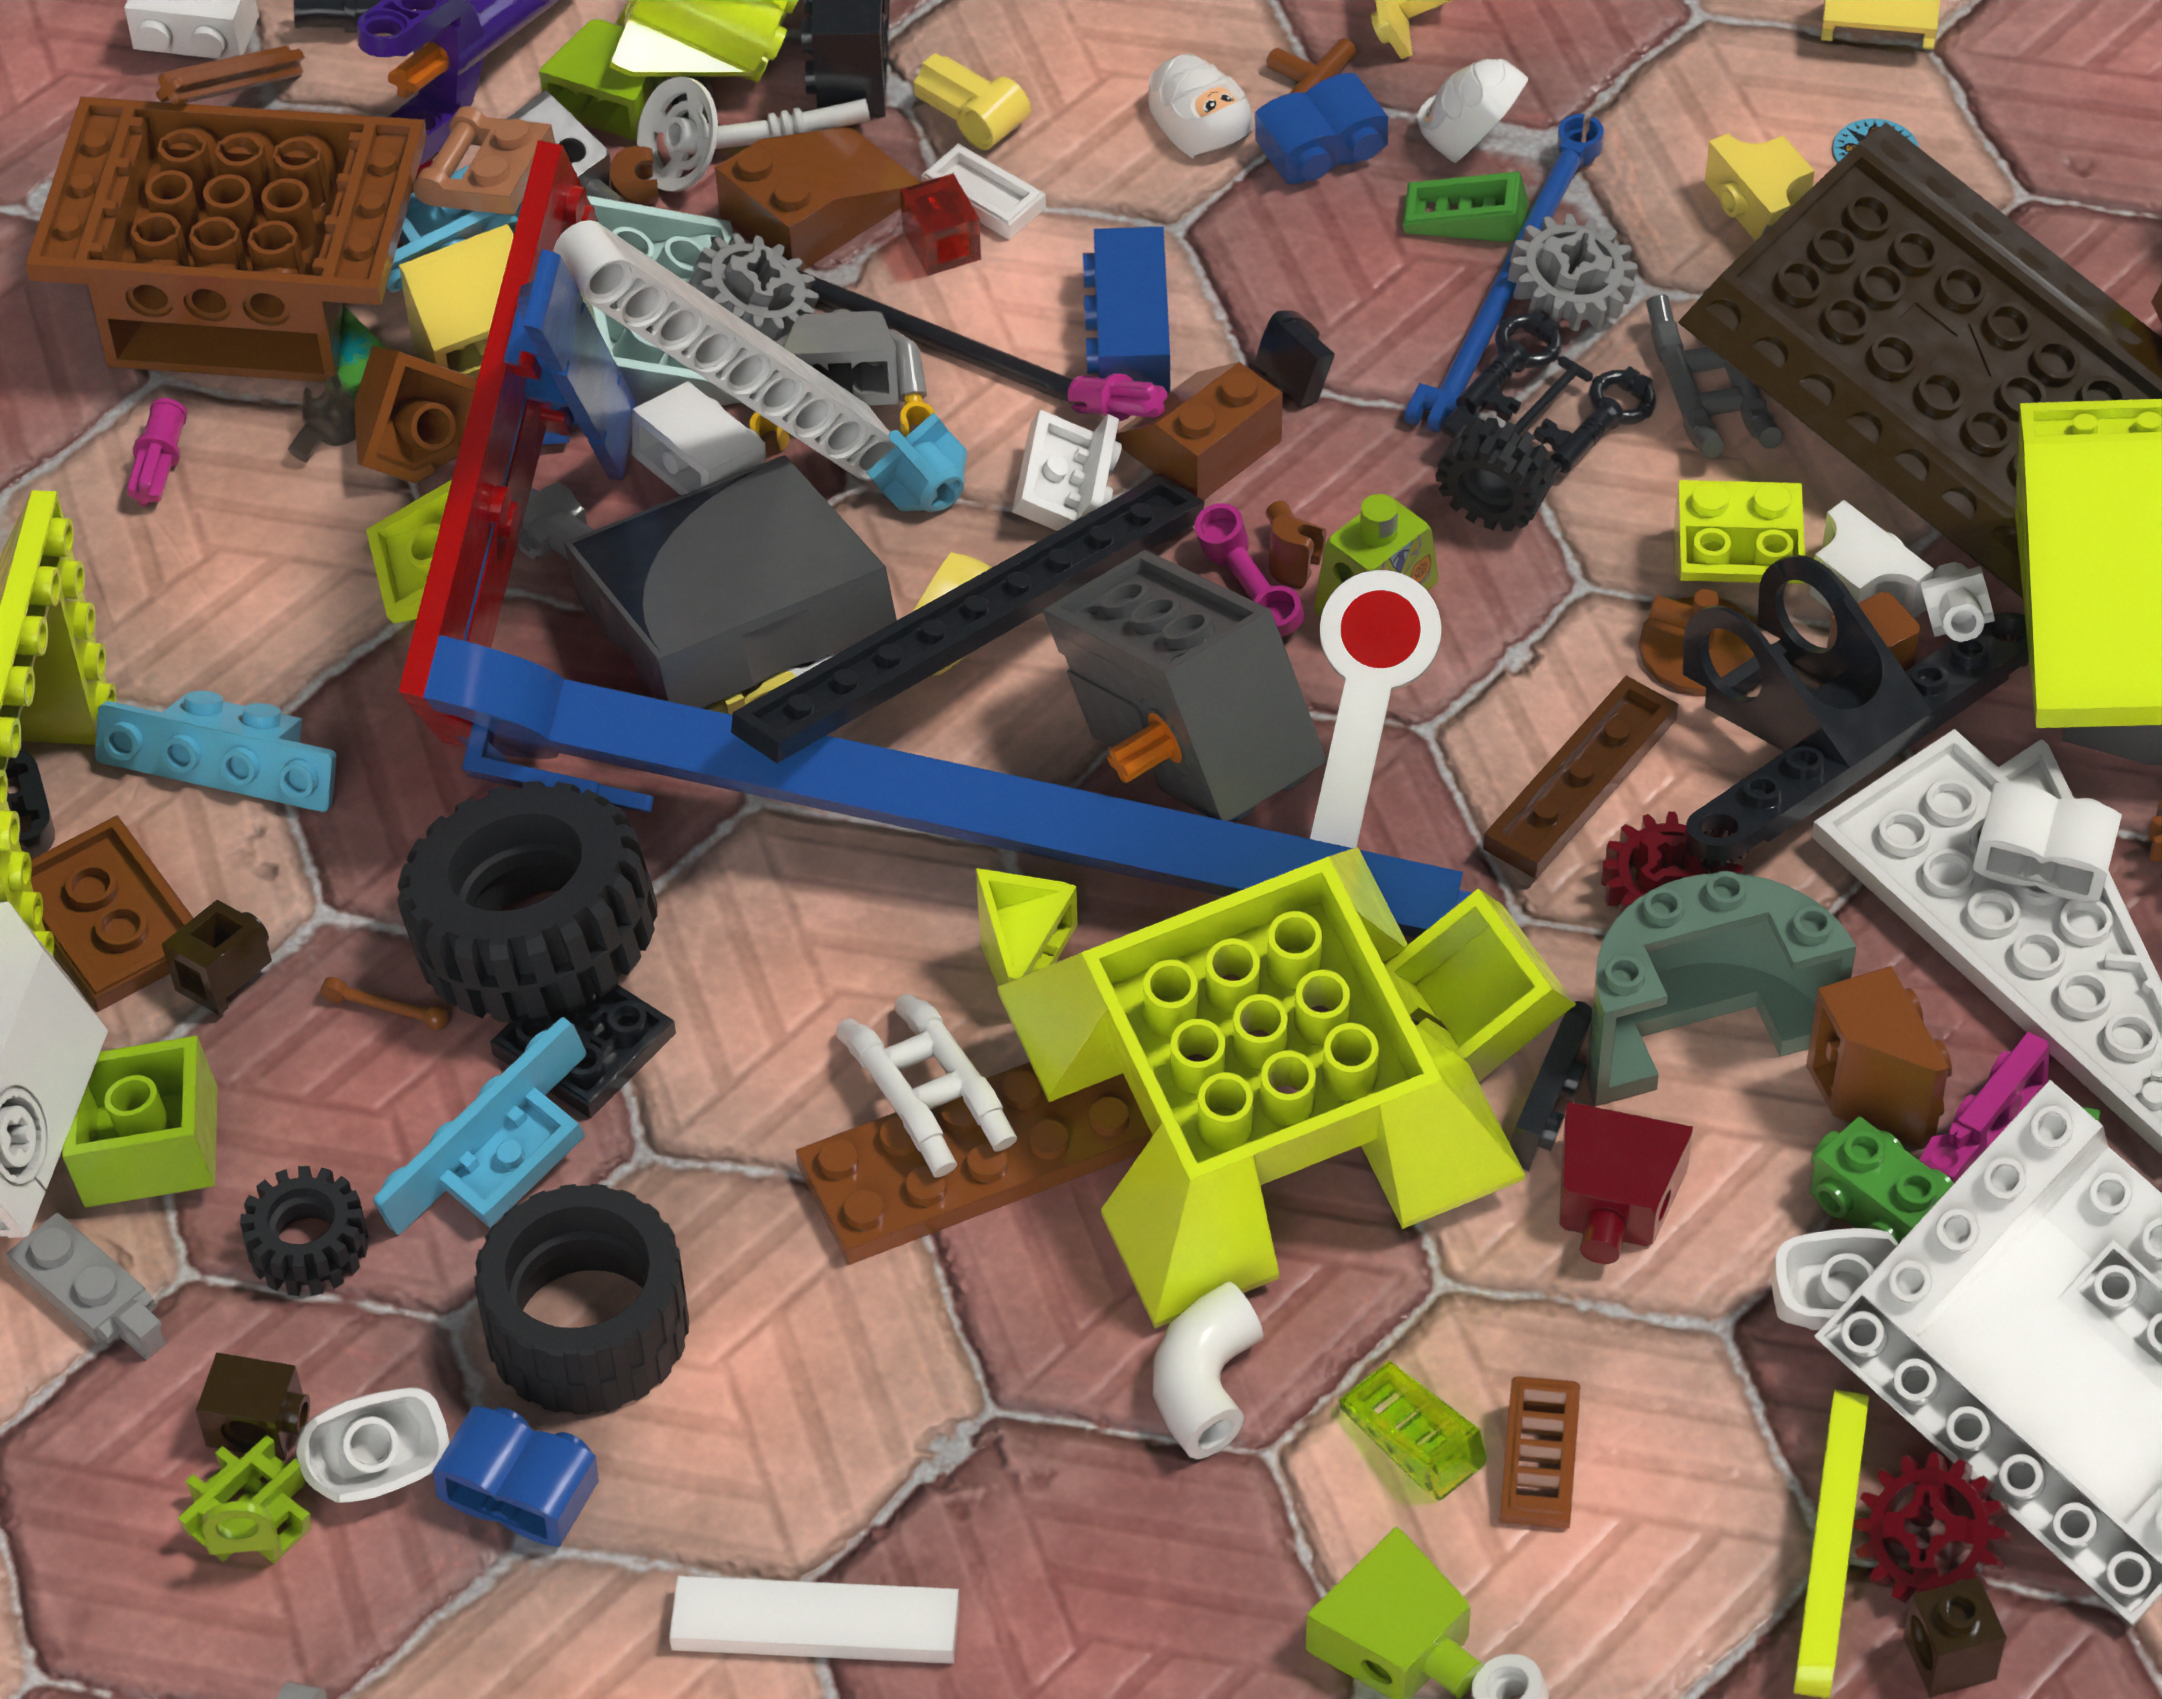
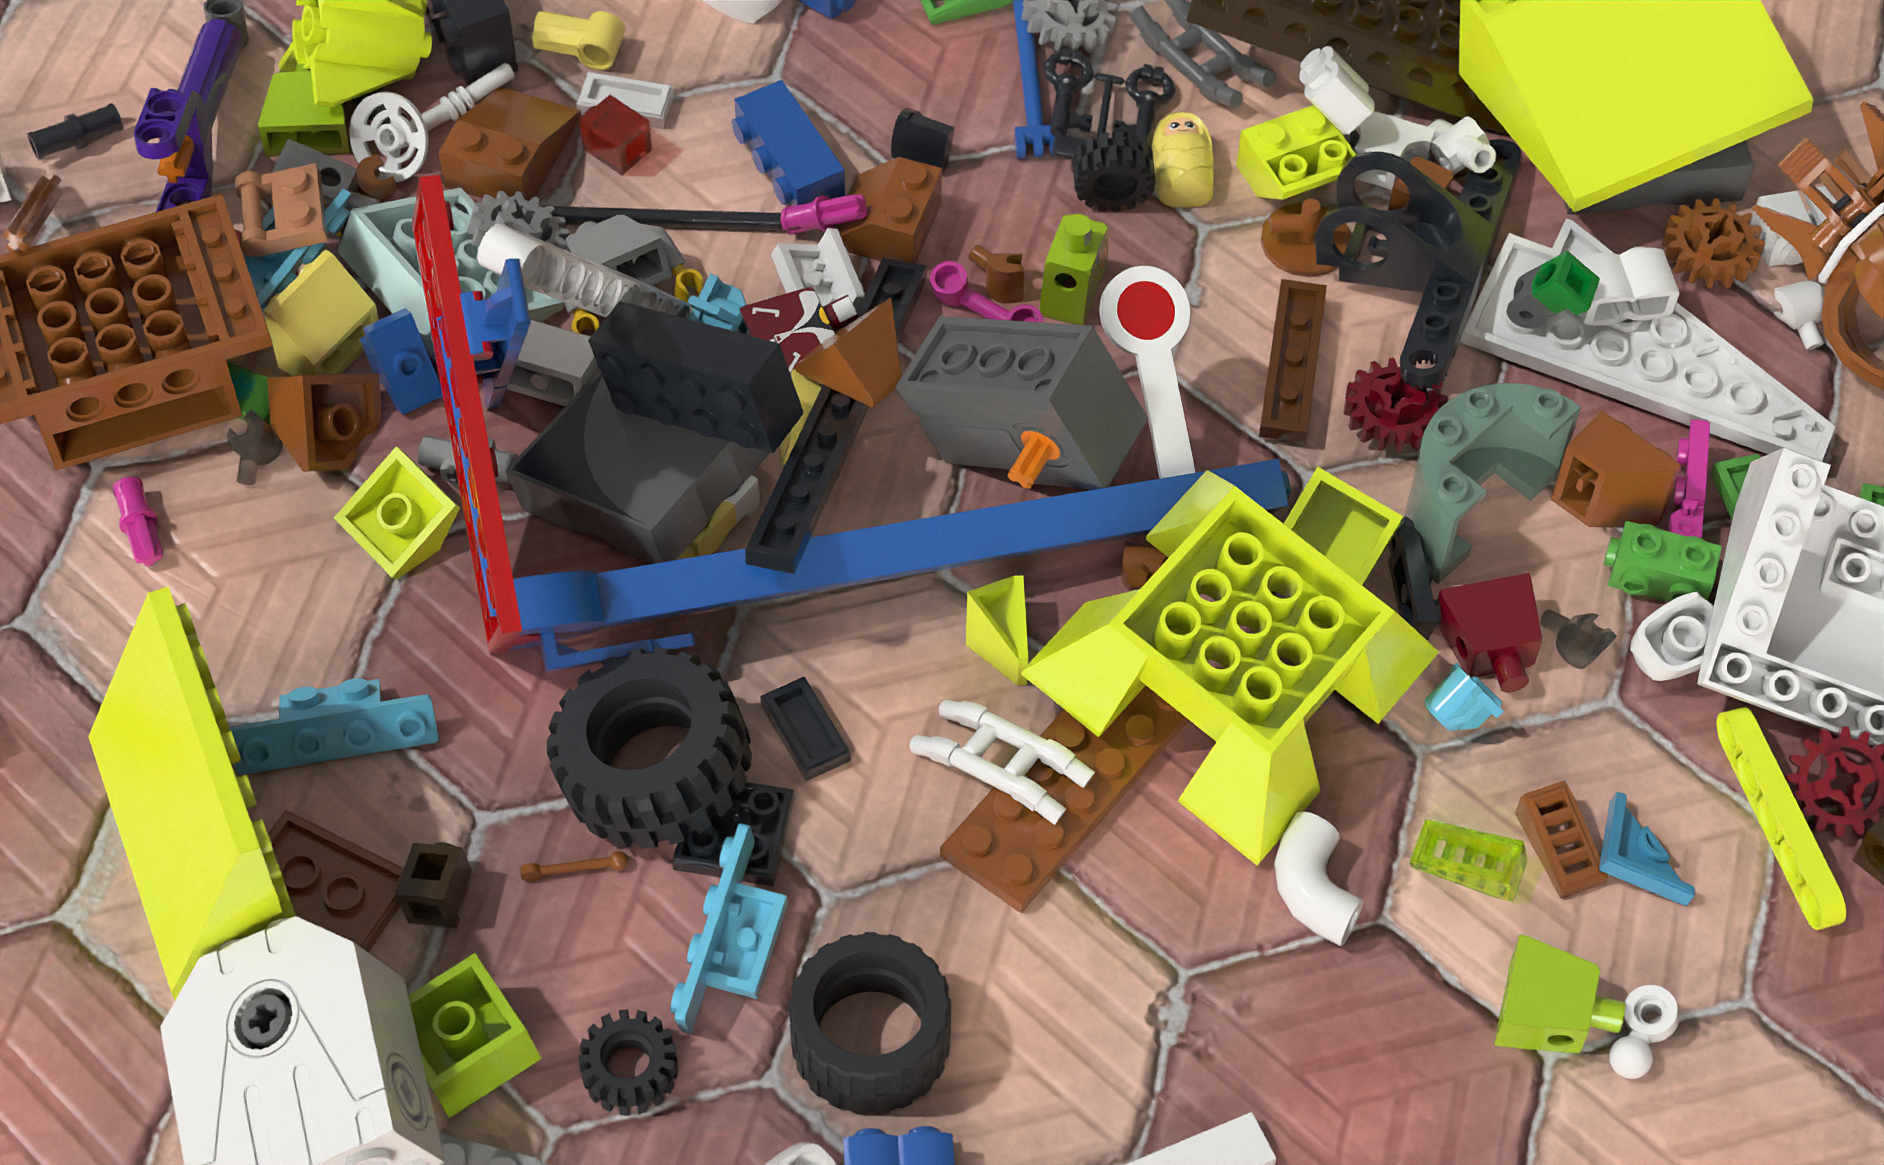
camera: 30 degrees left, 5 degrees up
none -> black brick [588,301,804,454]
none -> dark red torso [739,287,859,374]
none -> black tile [760,676,851,781]
none -> dark orange slope [796,297,902,408]
none -> light yellow piece [1151,111,1214,208]
none -> white brick [1299,46,1375,135]
none -> medium azure piece [1425,662,1504,731]
none -> green leg [1506,250,1600,329]
none -> clear smoke piece [1540,609,1617,669]
none -> dark azure tile [1599,792,1695,906]

